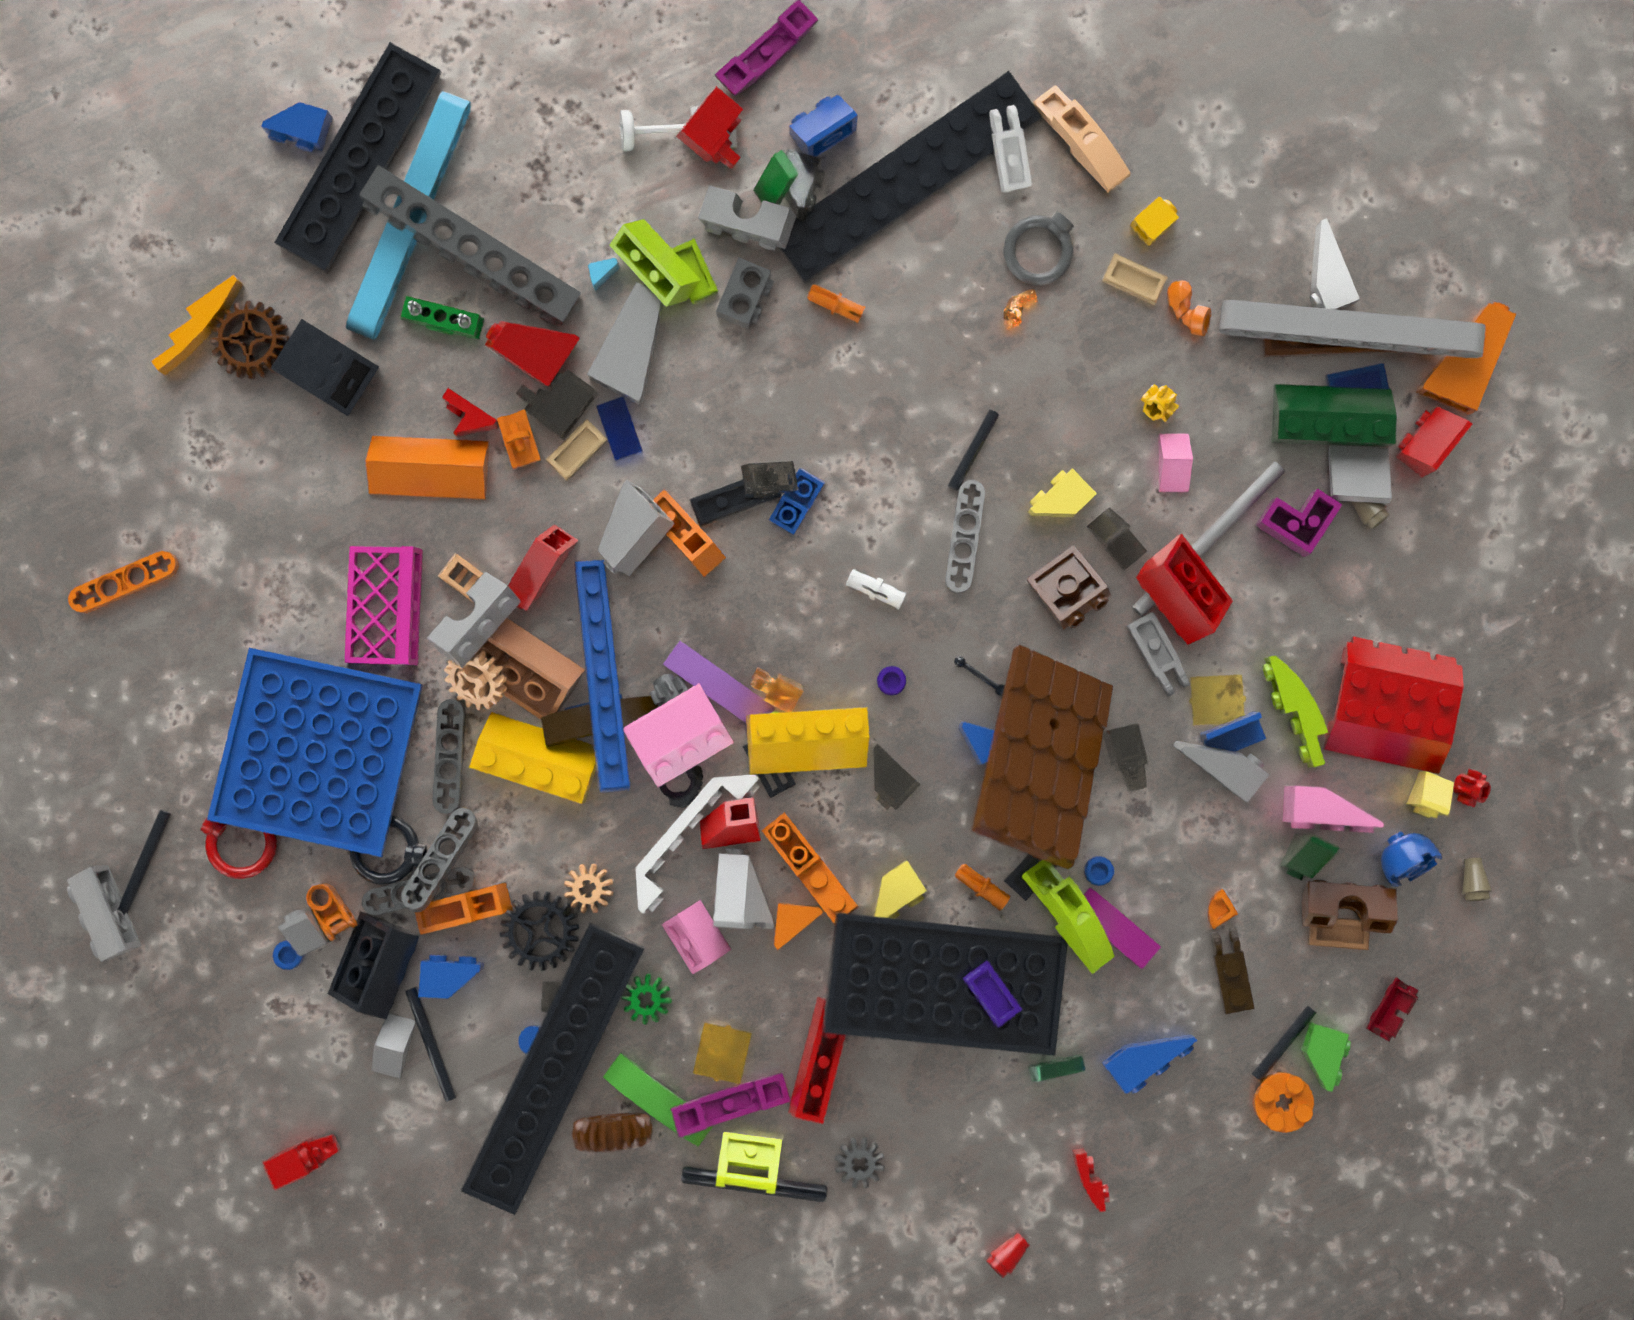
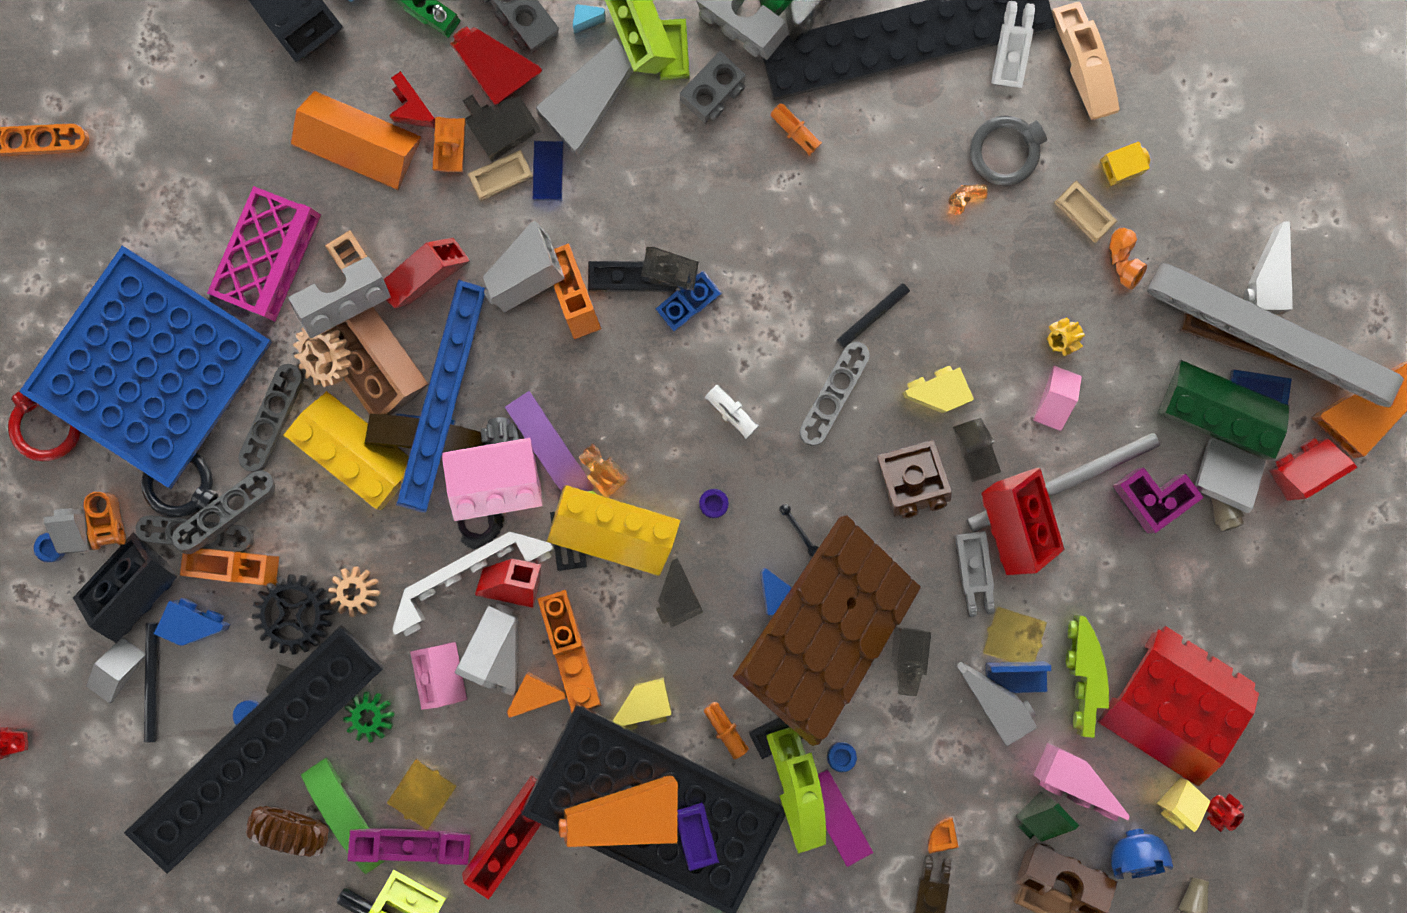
camera: 15 degrees right, 0 degrees up
none -> orange slope [559,776,678,847]

